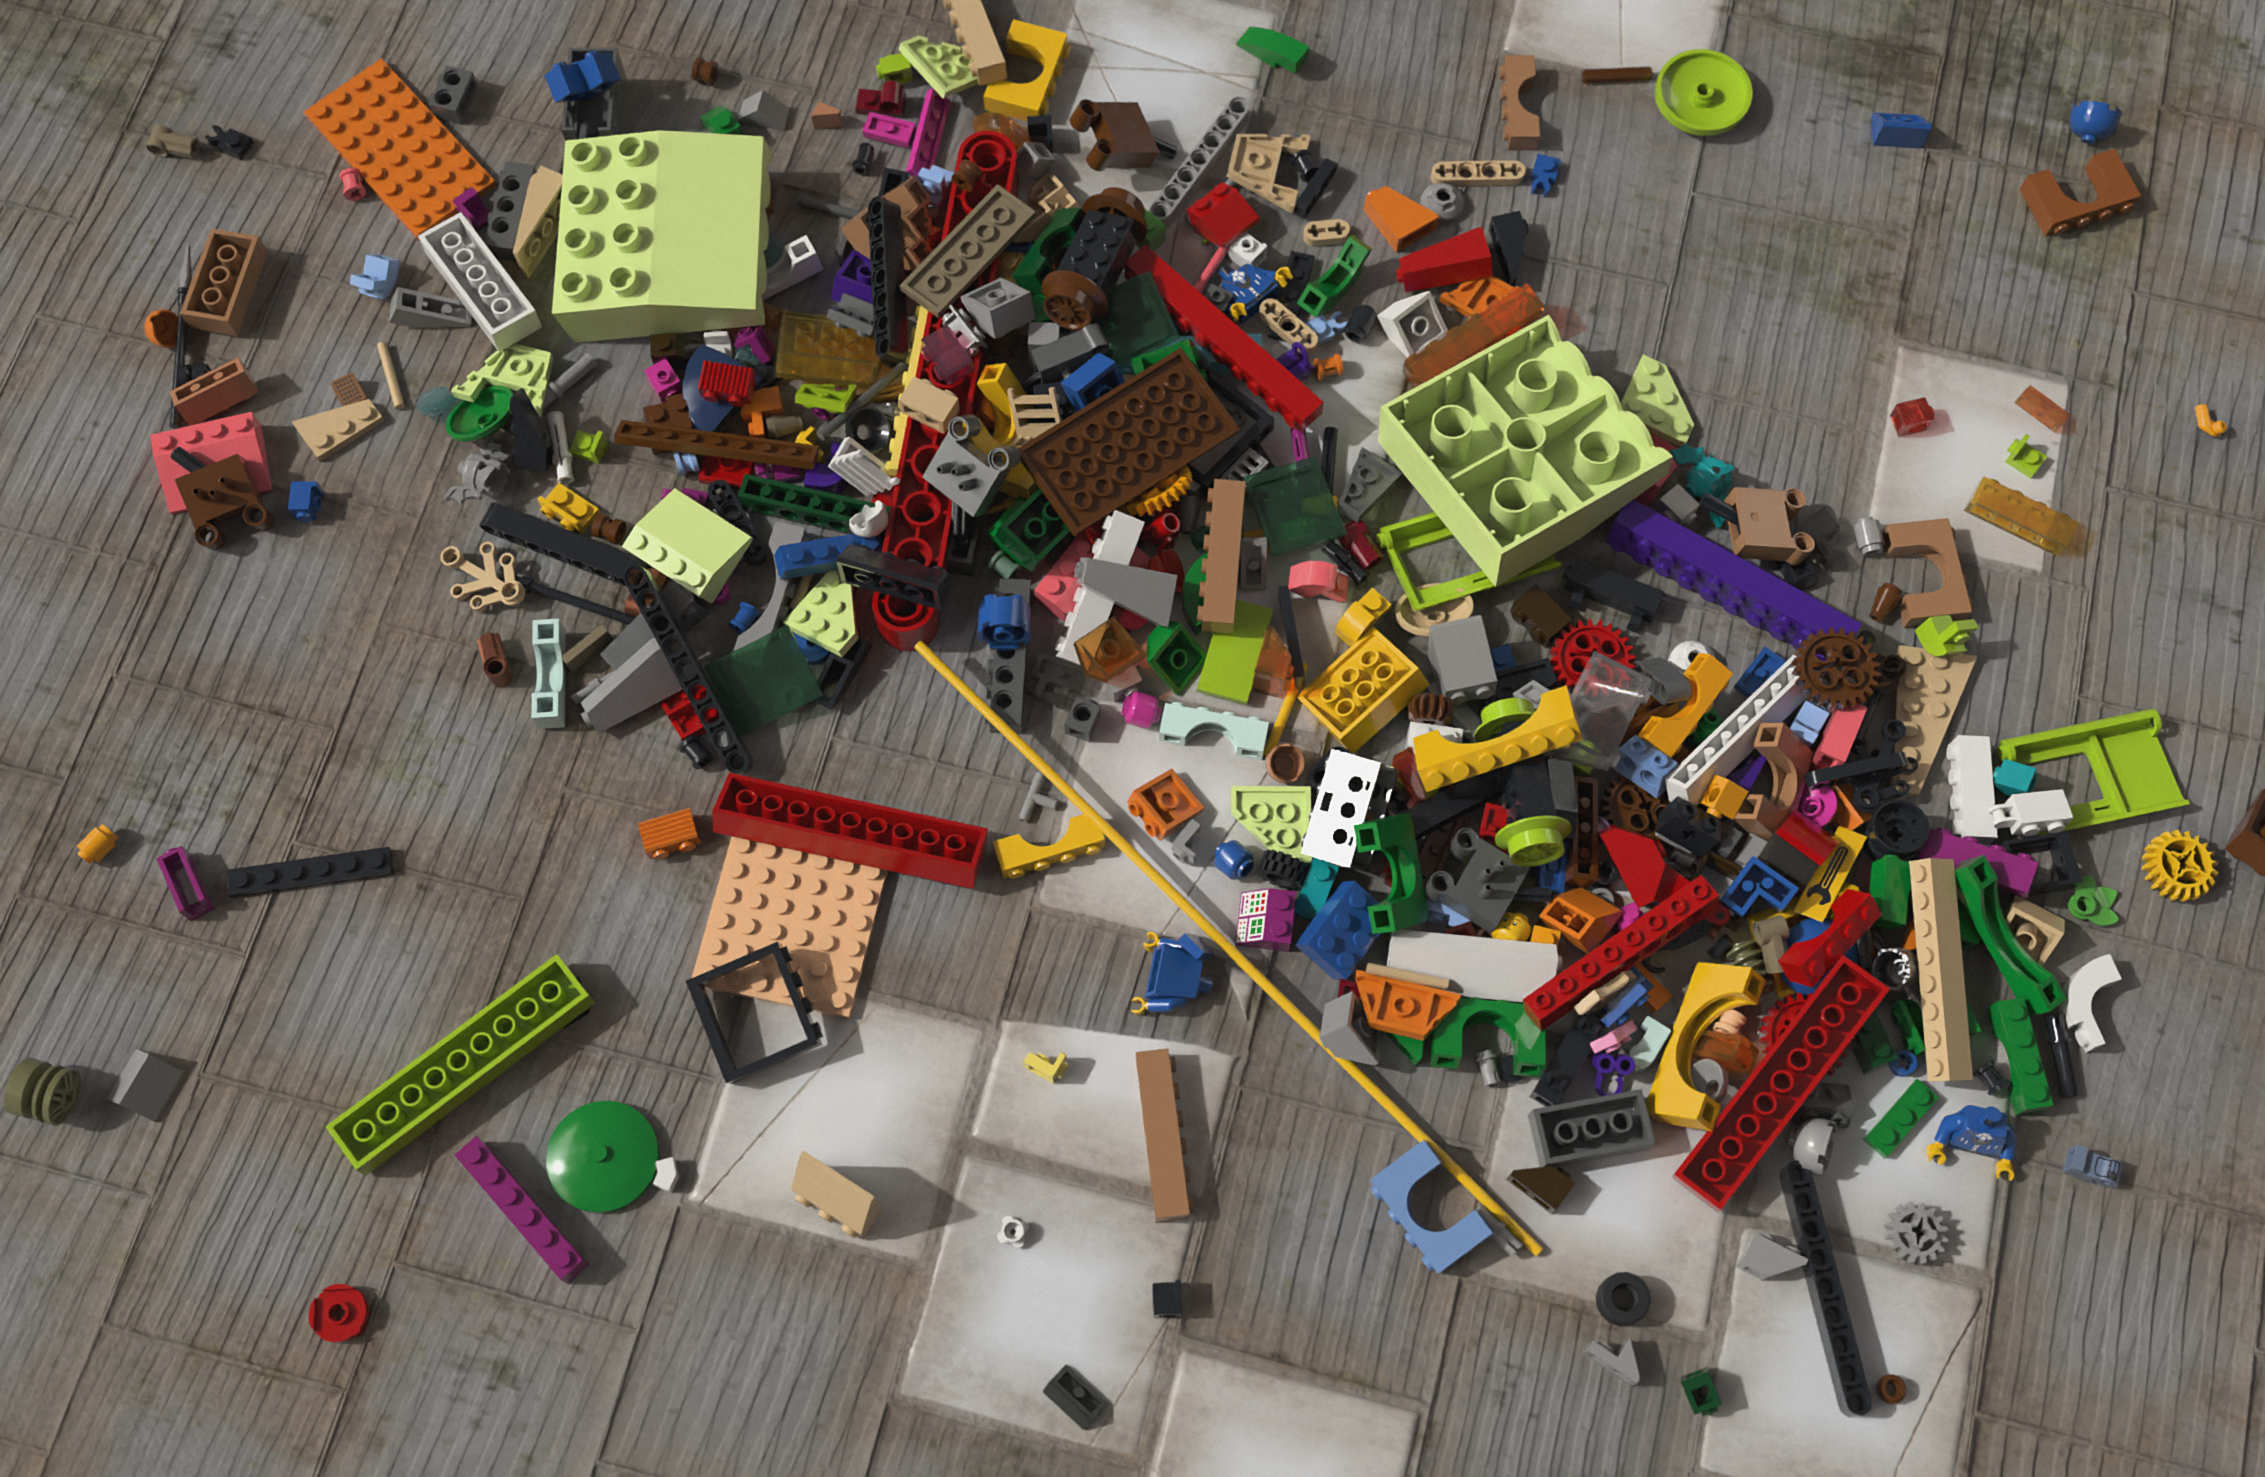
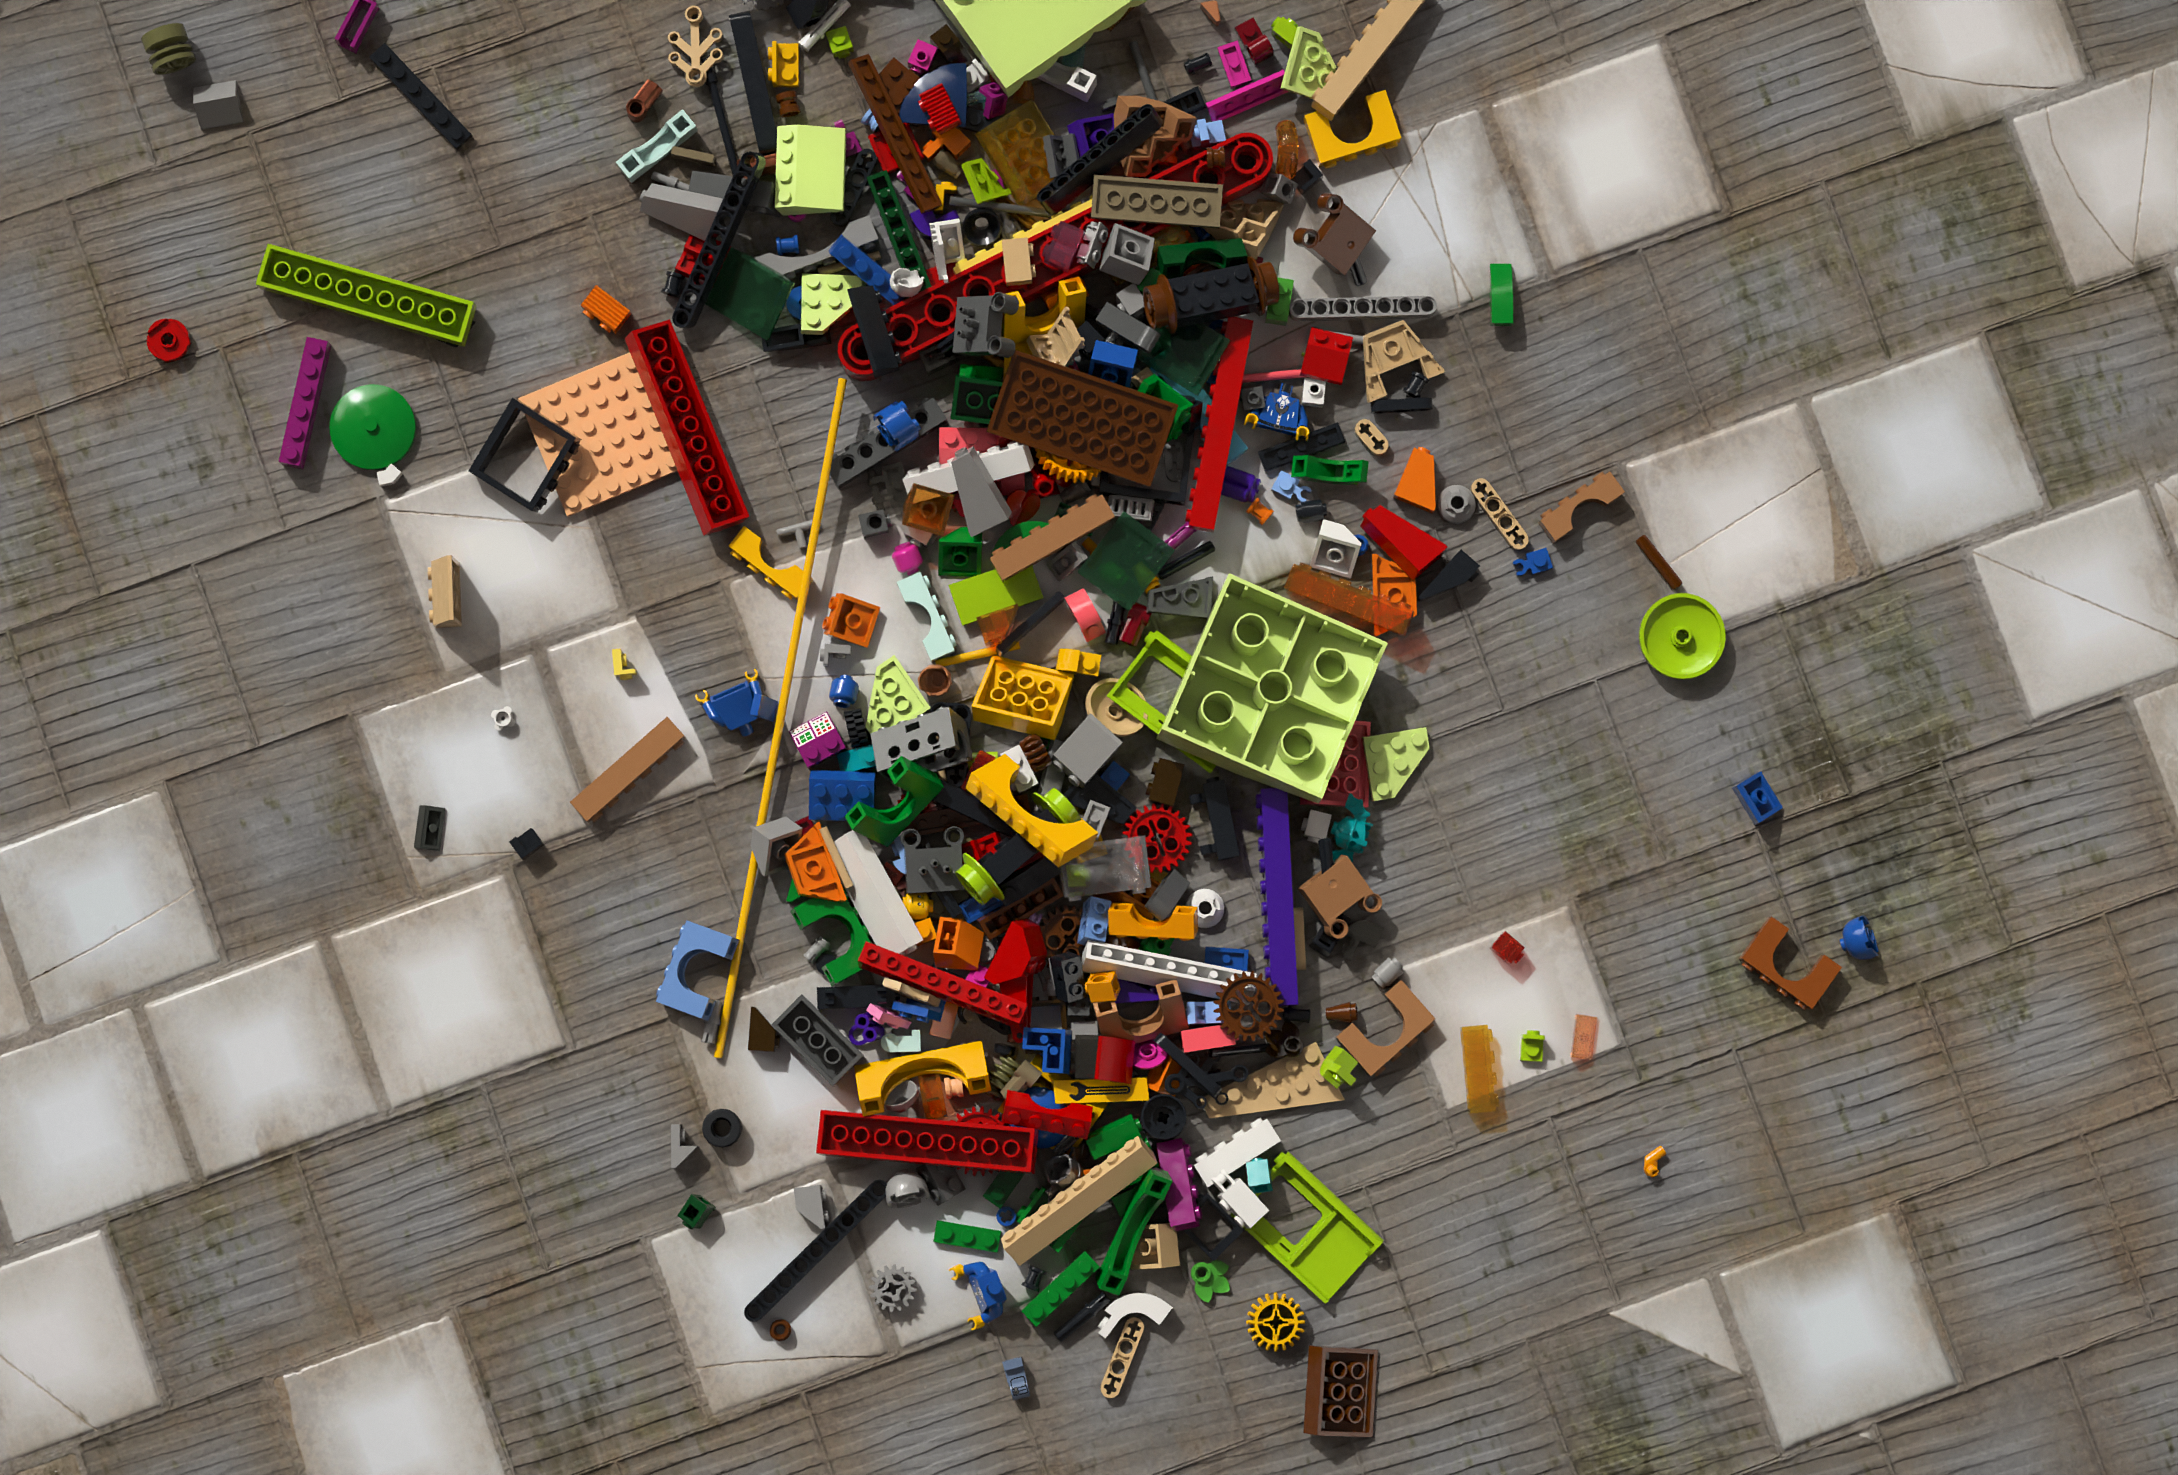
camera: 50 degrees right, 15 degrees up
sand green bush [988,550,1022,579] -> none
tan beam [1259,299,1318,354] -> none
none -> tan beam [1100,1317,1144,1398]

